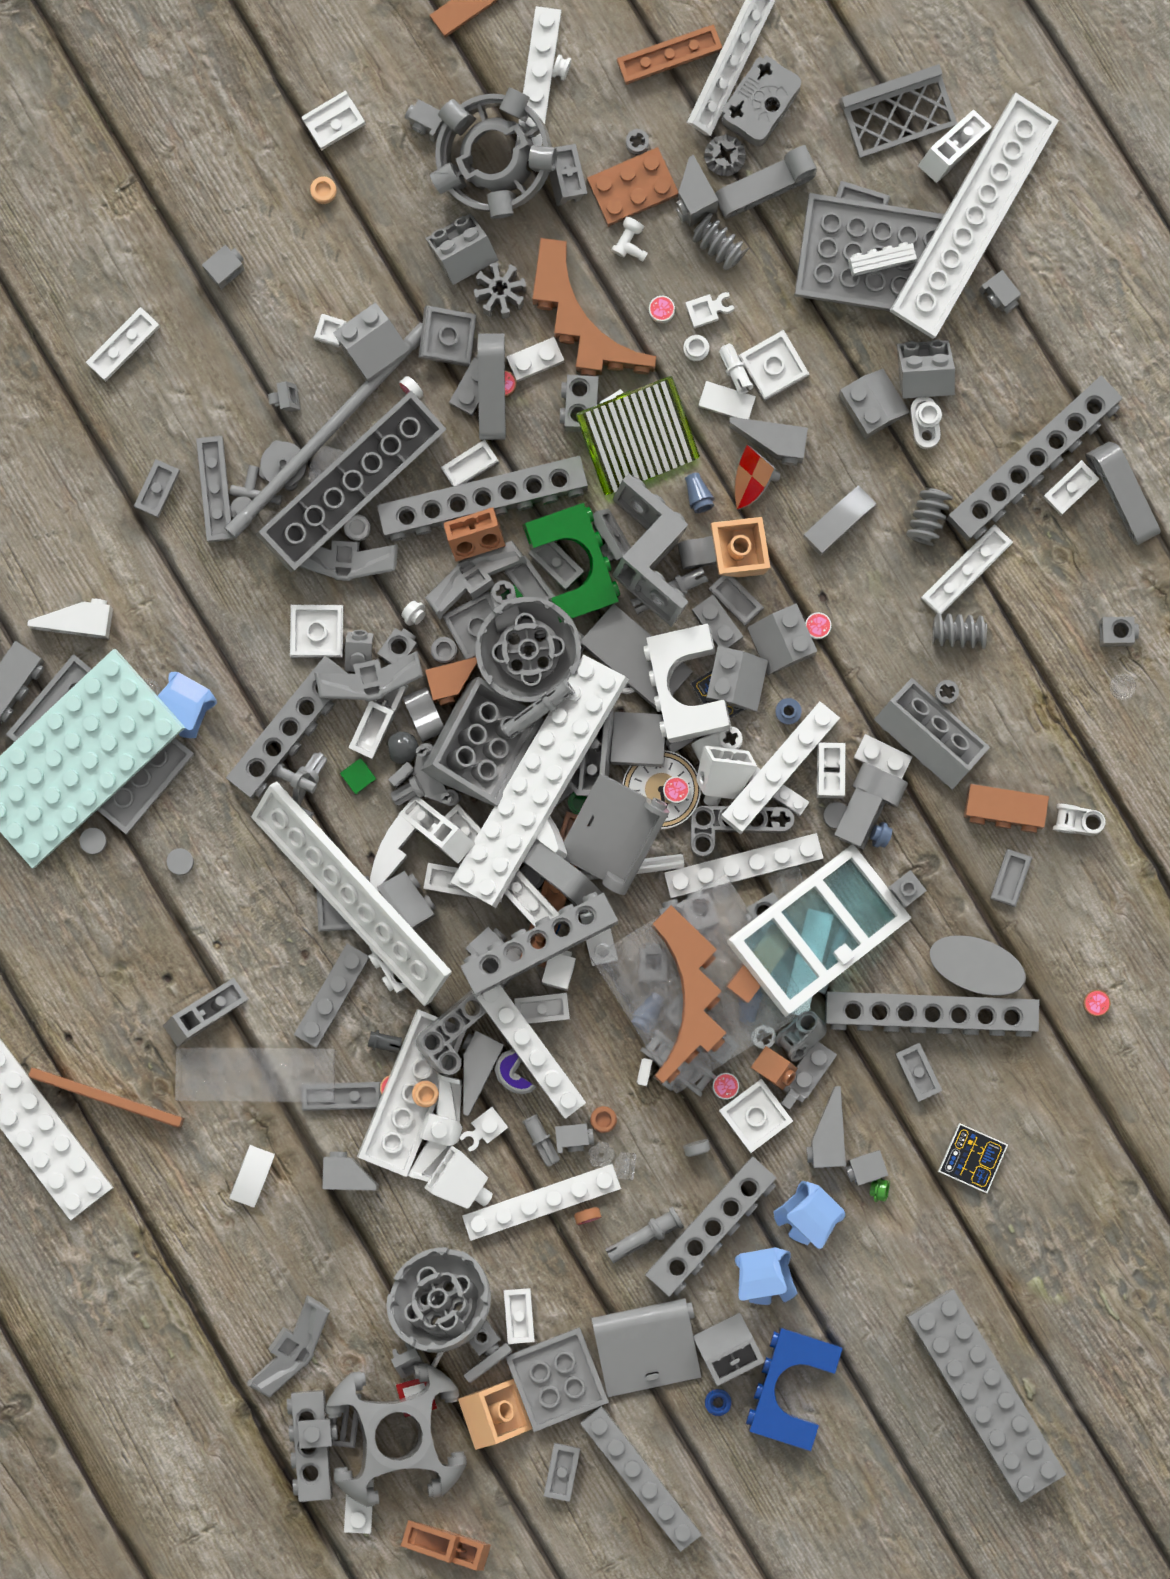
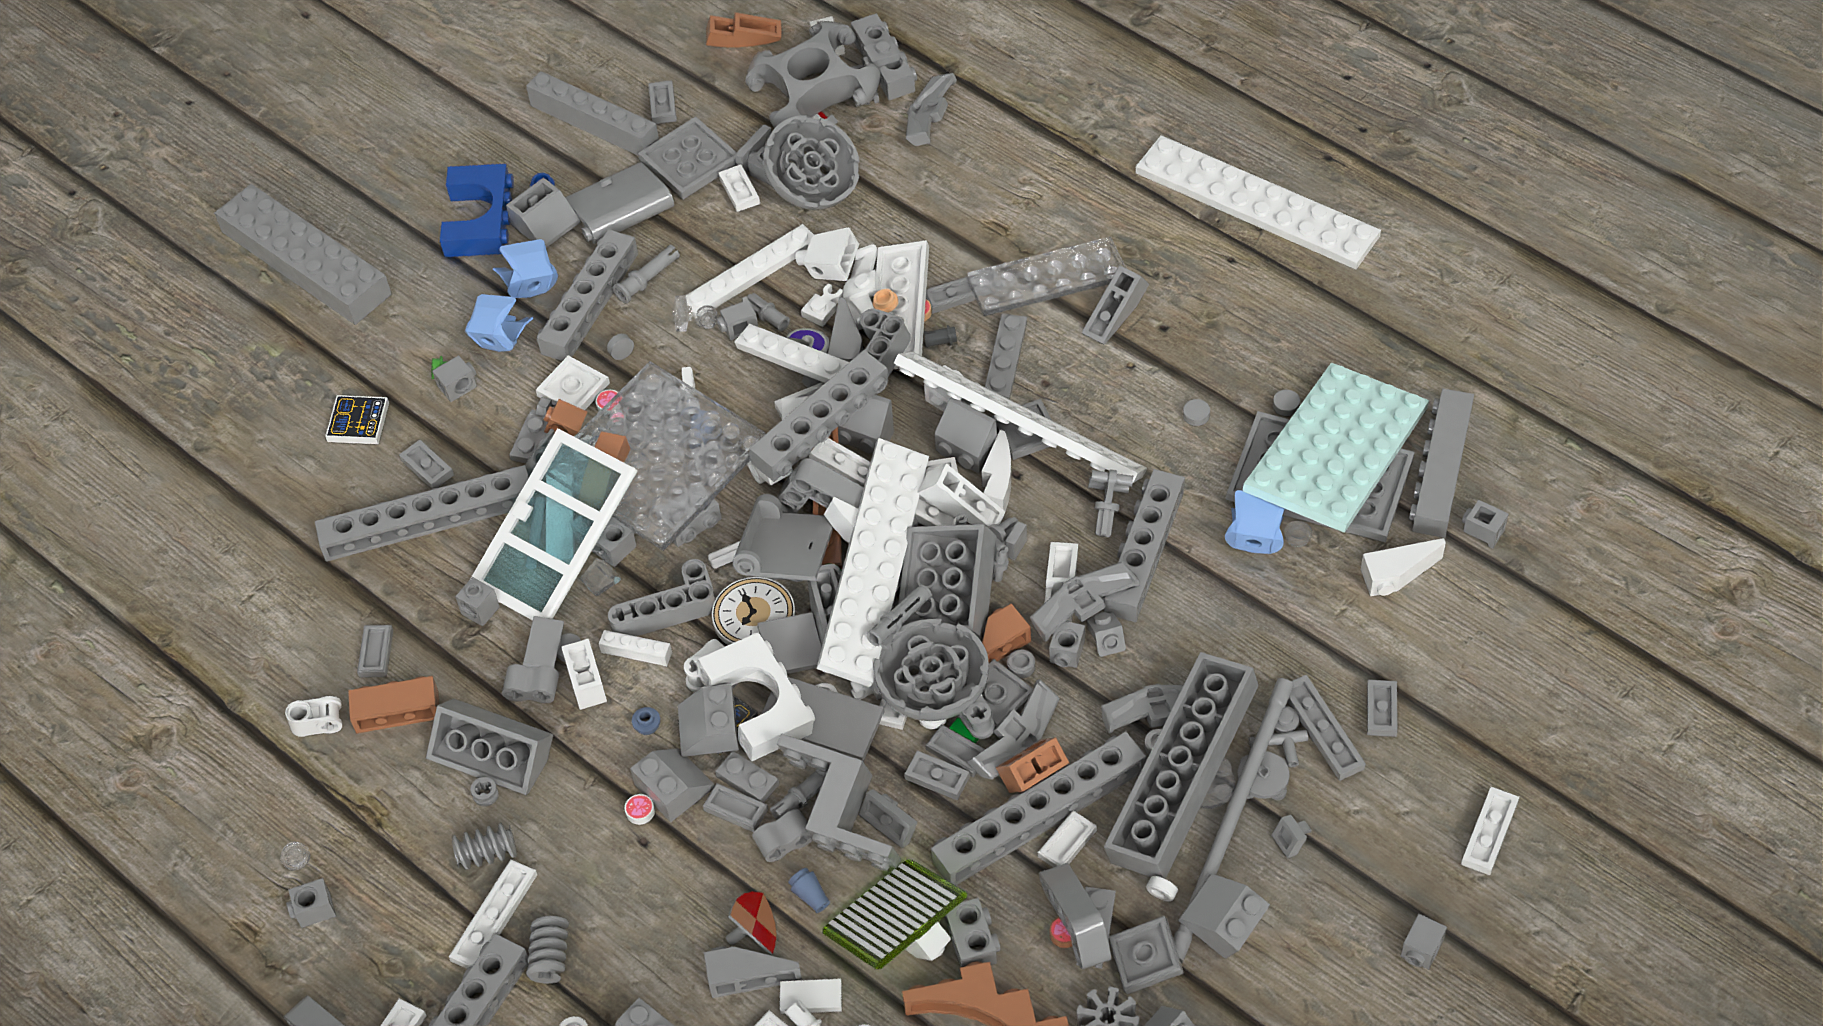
camera: 165 degrees right, 30 degrees down
nougat tile [29,1067,185,1128] -> none
white slope [229,1145,275,1208] -> none
white tile [290,605,344,658] -> none
white tile [314,314,347,347] -> none
light grey slope [322,1152,379,1190] -> none
green tile [340,758,377,795] -> none
dark grey piece [388,731,419,764] -> none
white plate [401,601,426,626] -> none
light grey axle [402,687,444,742] -> none
light nougat slope [458,1378,533,1450] -> none
white plate [506,337,564,382] -> none
green arch [522,503,620,623] -> none
nougat tile [574,1207,602,1225] -> none
nougat tile [590,1106,617,1133] -> none
nougat arch [651,905,726,1084] -> none
tile [663,776,690,804] -> none
white plate [664,833,823,899] -> none
white torso [696,745,757,806] -> none
light nougat slope [710,517,771,578] -> none
white plate [720,702,840,834] -> none
light grey slope [803,485,876,556] -> none
light grey slope [806,1086,846,1168] -> none
white plate [853,734,912,779] -> none
sand blue plate [870,822,892,848] -> none
light grey shield [930,936,1026,996] -> none
tile [1083,990,1111,1017] -> none

